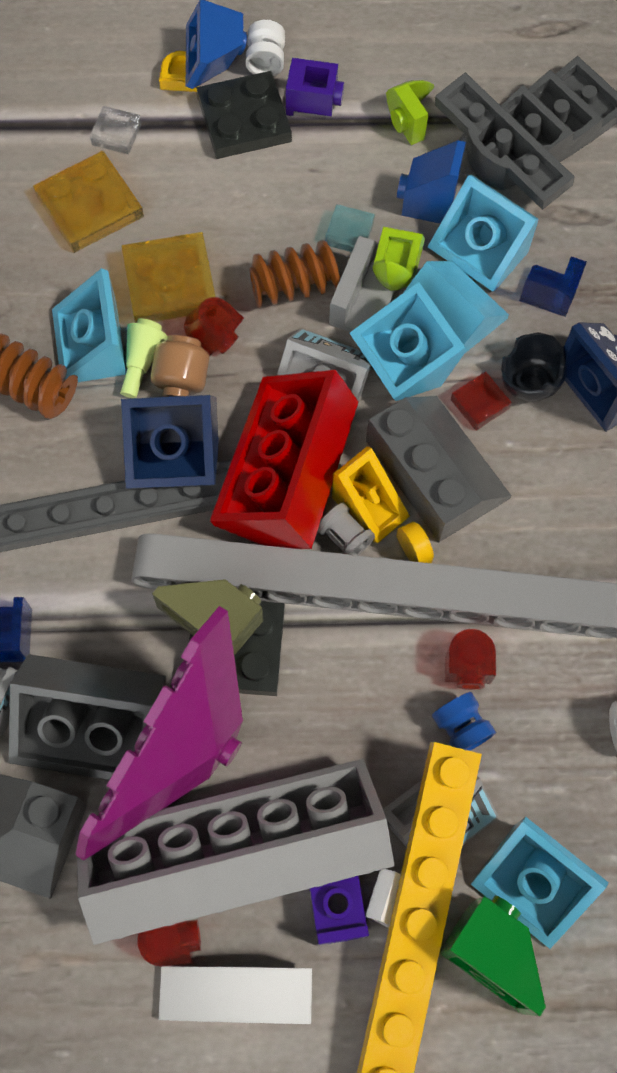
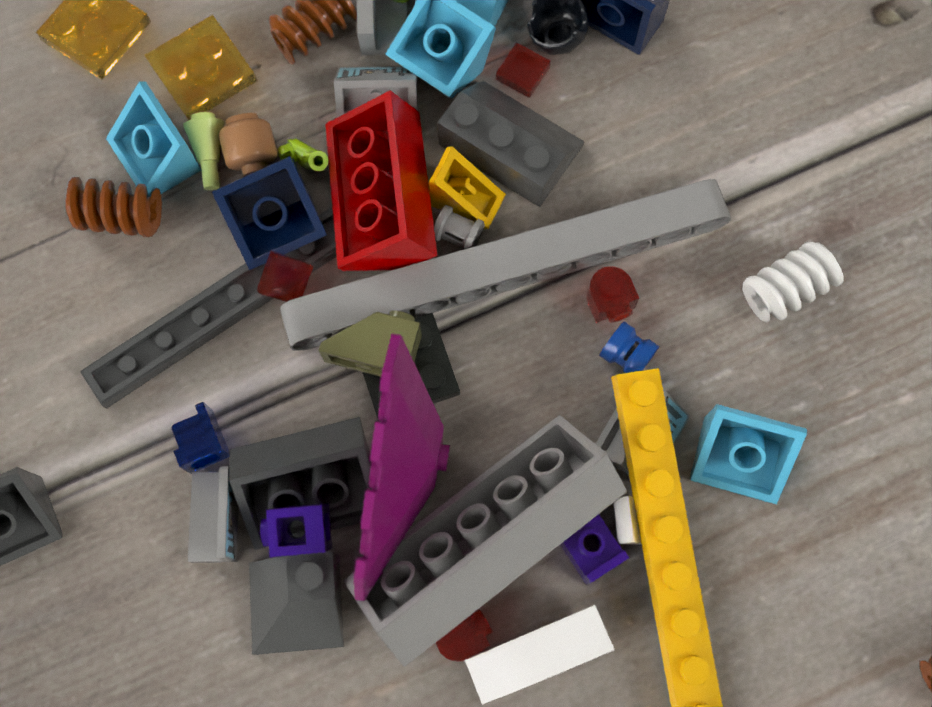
camera: 20 degrees left, 5 degrees up
clear red plate [184,297,244,356] -> none
yellow tile [396,521,434,563] -> none
green slope [439,895,546,1017] -> none
none -> clear red tile [256,251,313,302]
none -> dark purple brick [260,503,332,557]
none -> lime arm [277,138,328,171]

